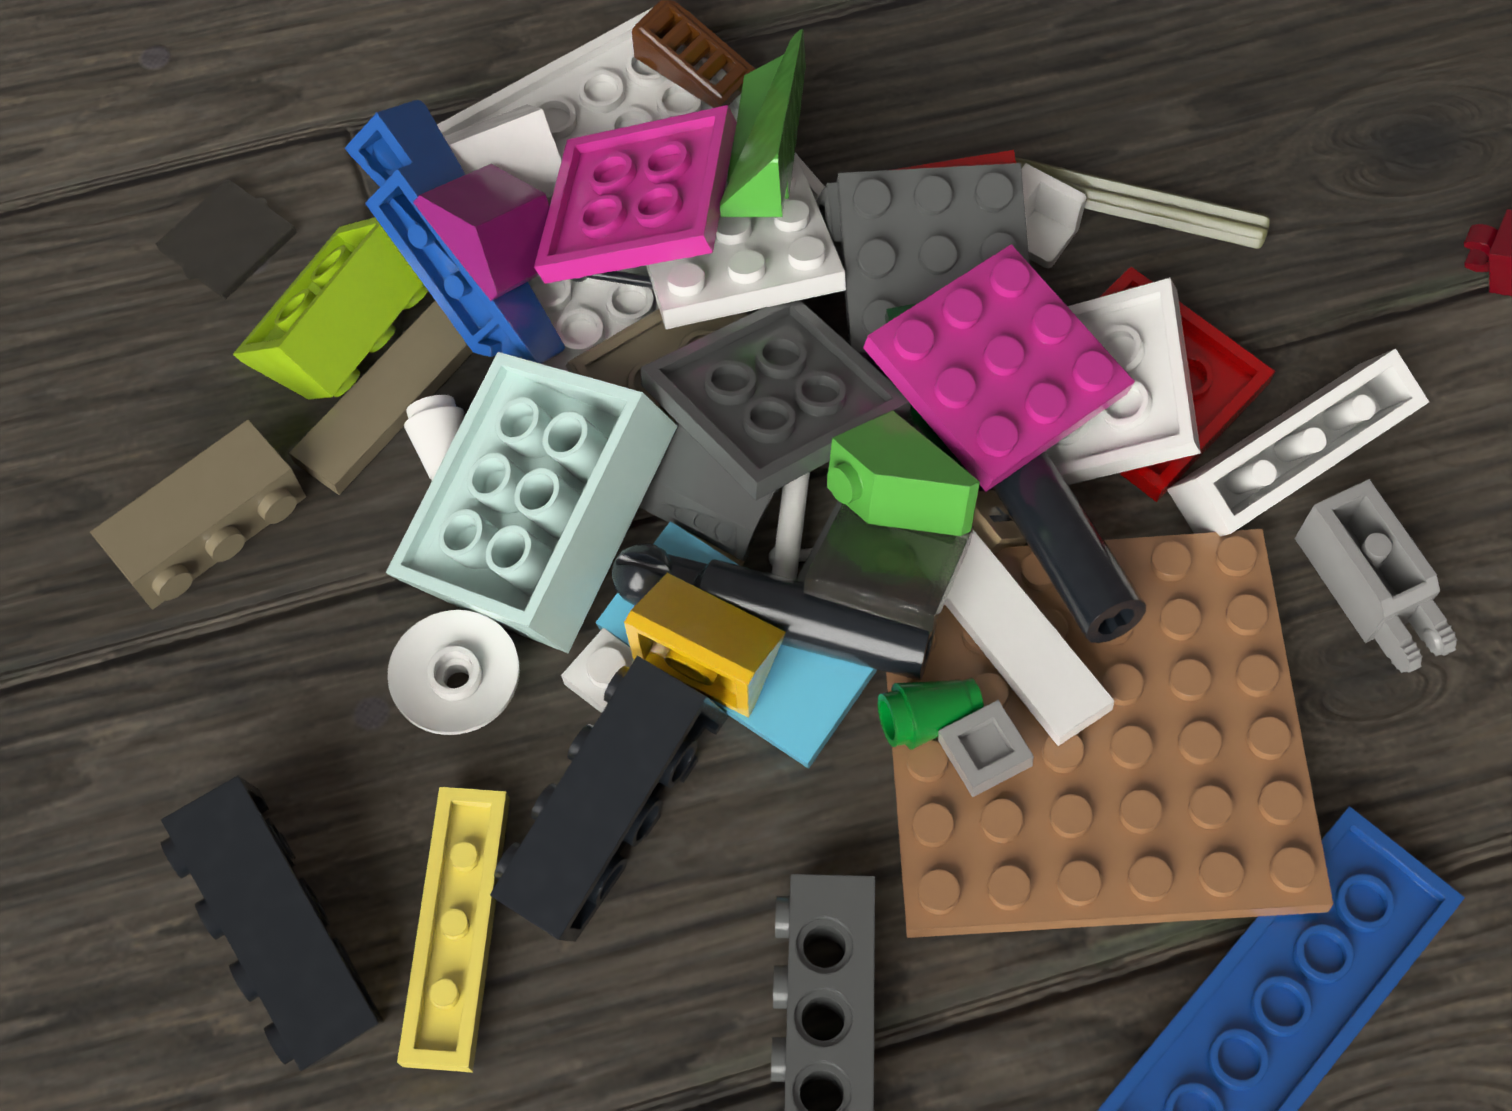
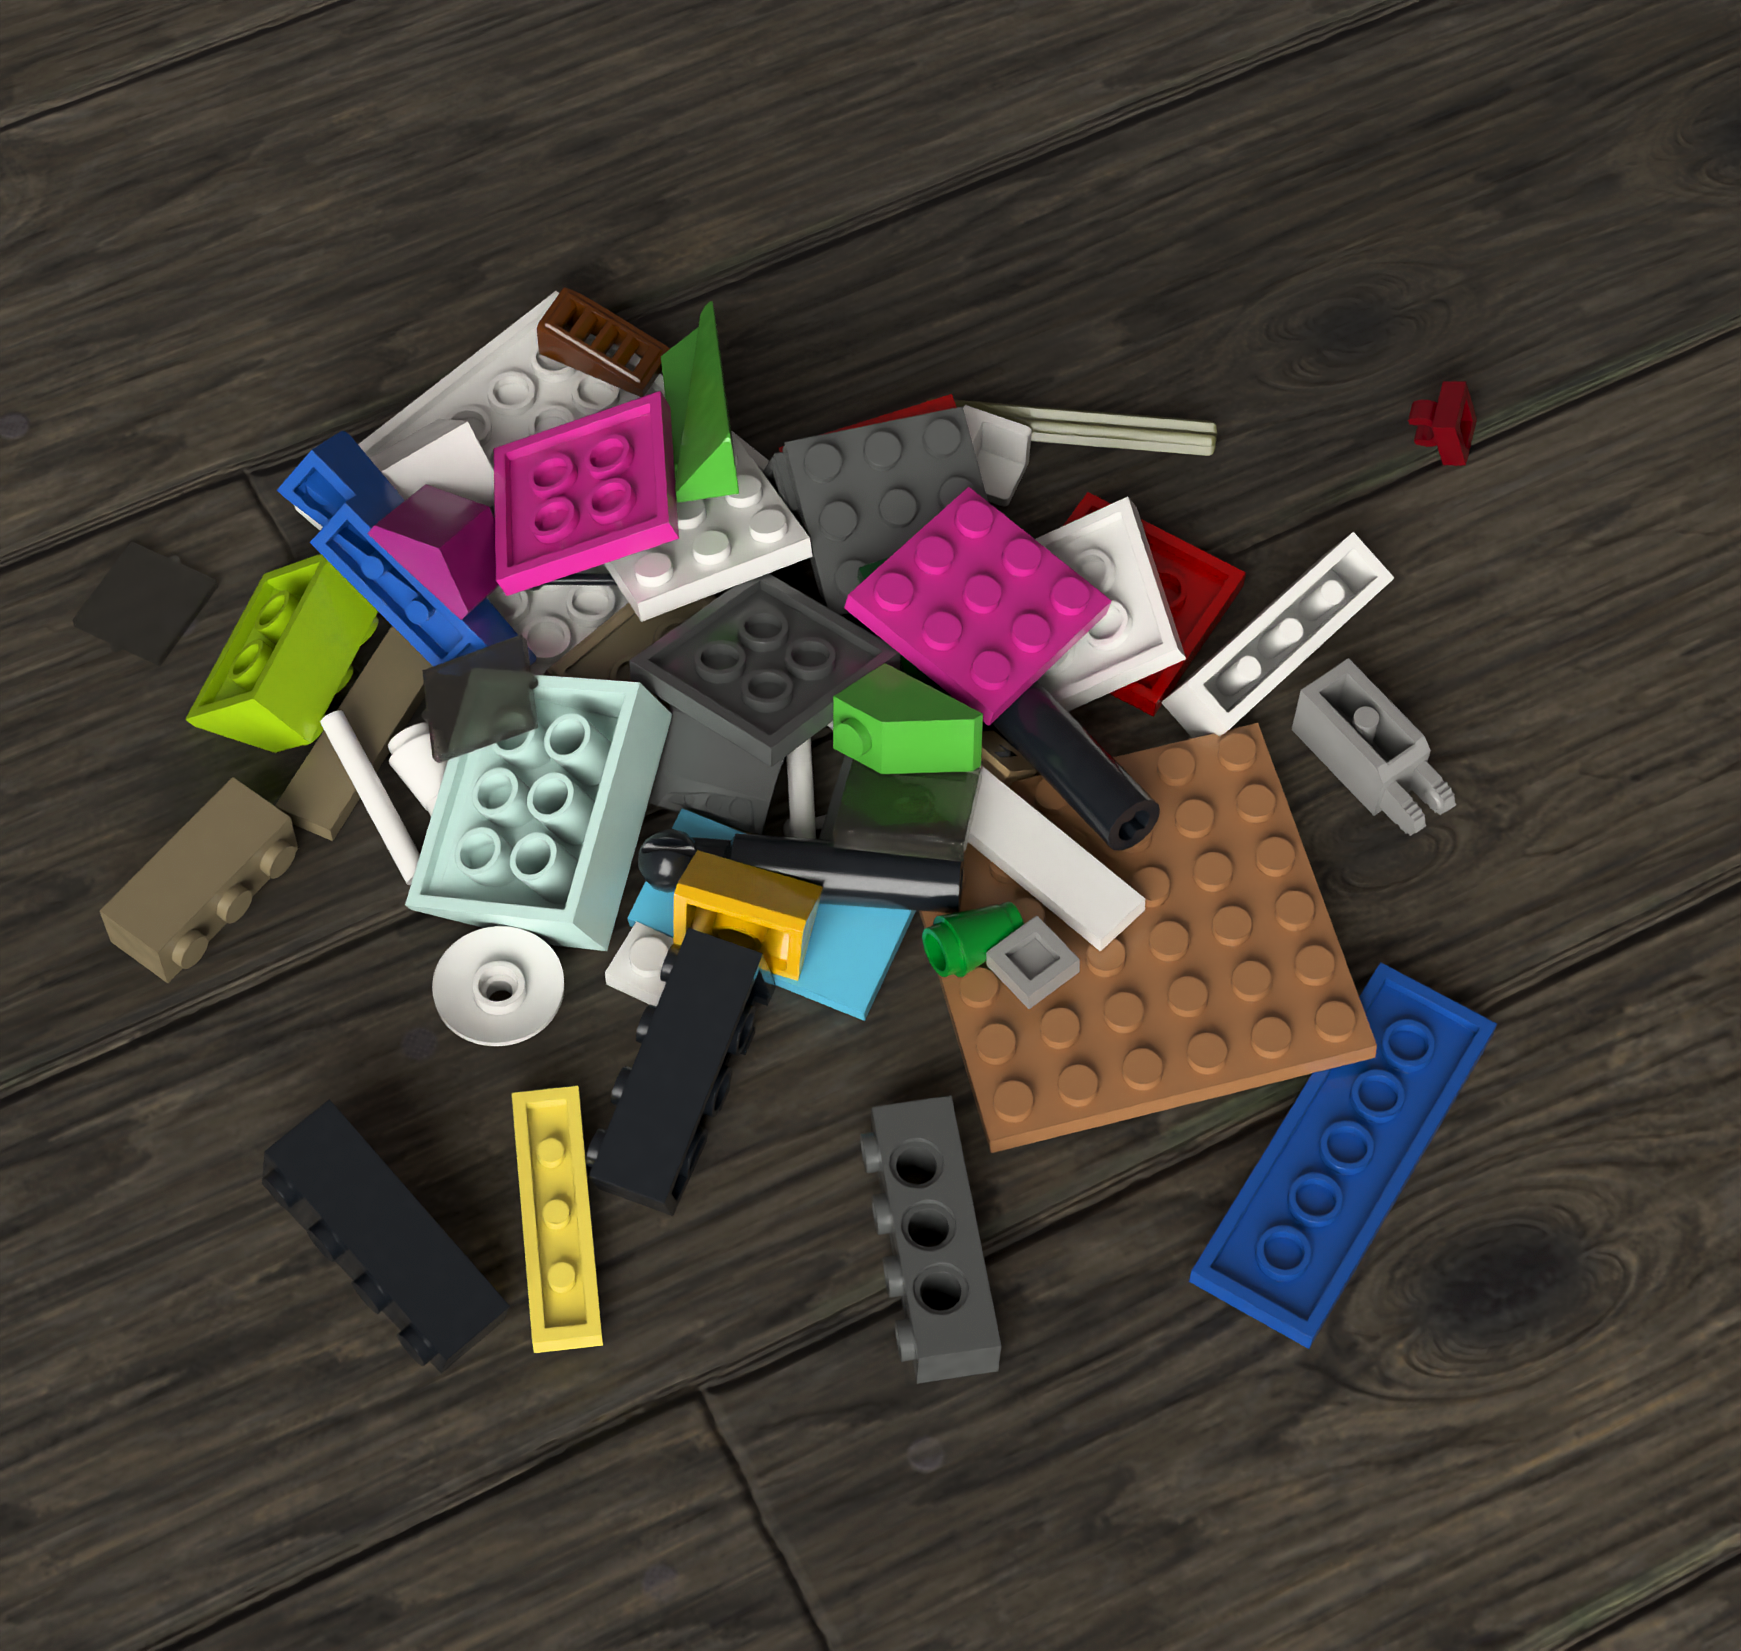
camera: 15 degrees left, 5 degrees down
none -> white bar [320,710,420,885]
none -> clear smoke piece [422,635,538,763]

